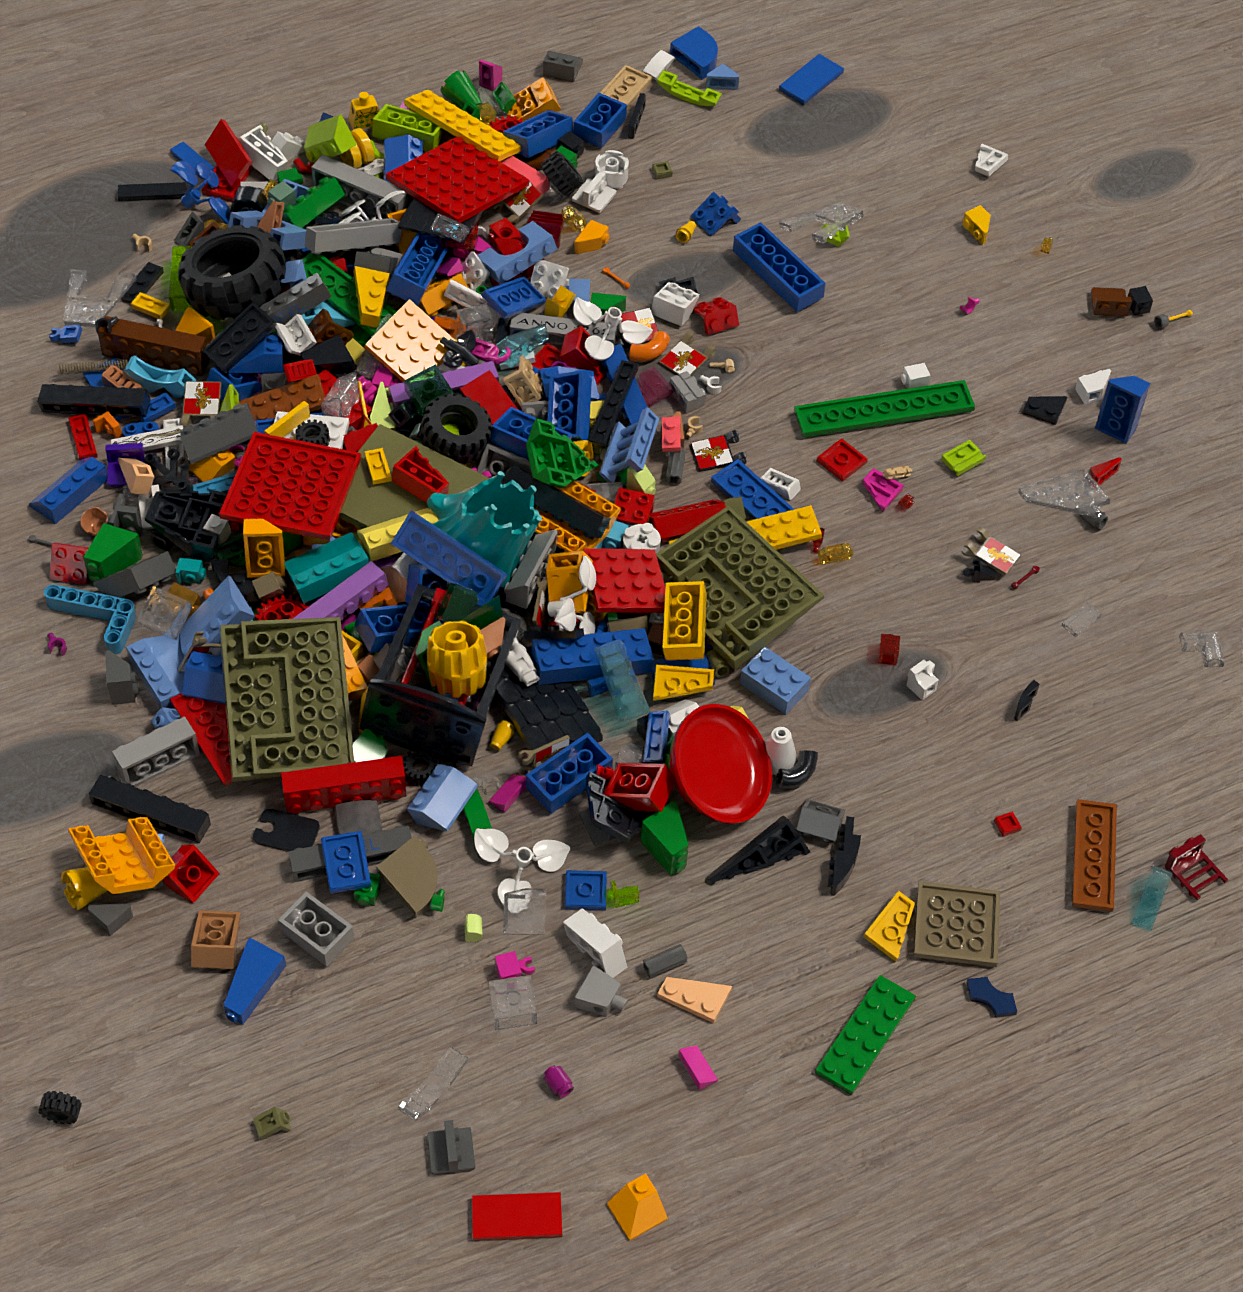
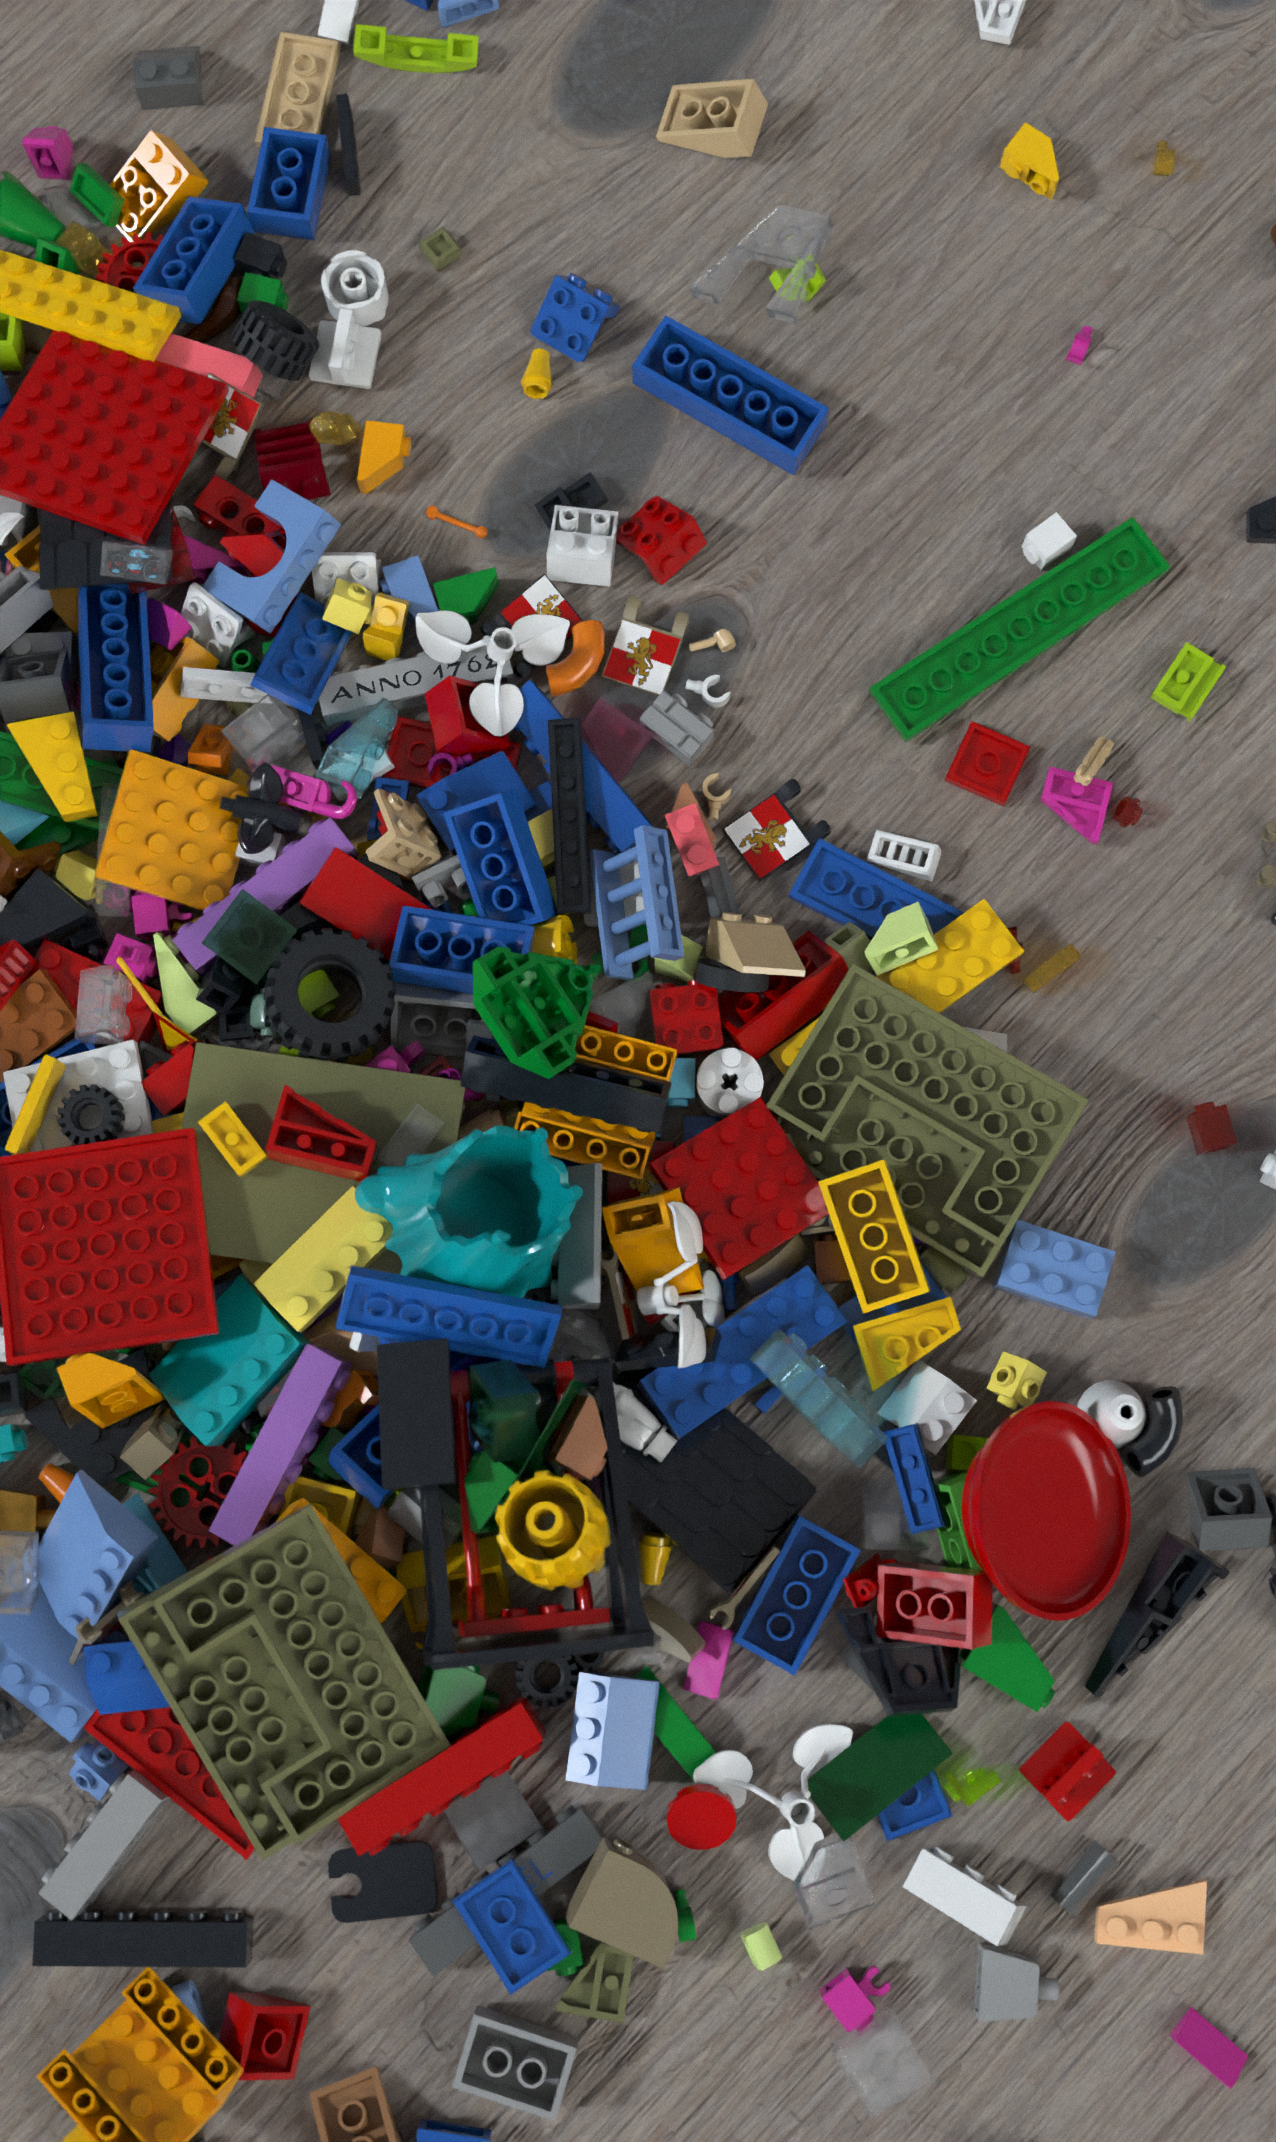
camera: 15 degrees left, 25 degrees up
none -> light yellow brick [322,578,374,634]
none -> black tile [377,1338,456,1490]
none -> olive wing [556,1941,634,2023]
none -> dark tan slope [642,1597,705,1663]
none -> tan slope [656,79,768,158]
none -> red tile [666,1784,737,1850]
none -> black tyre [695,957,770,992]
none -> tan slope [705,912,806,977]
none -> dark green piece [808,1714,953,1842]
none -> yellowish green slope [864,902,939,975]
none -> red bracket [1019,1721,1116,1821]

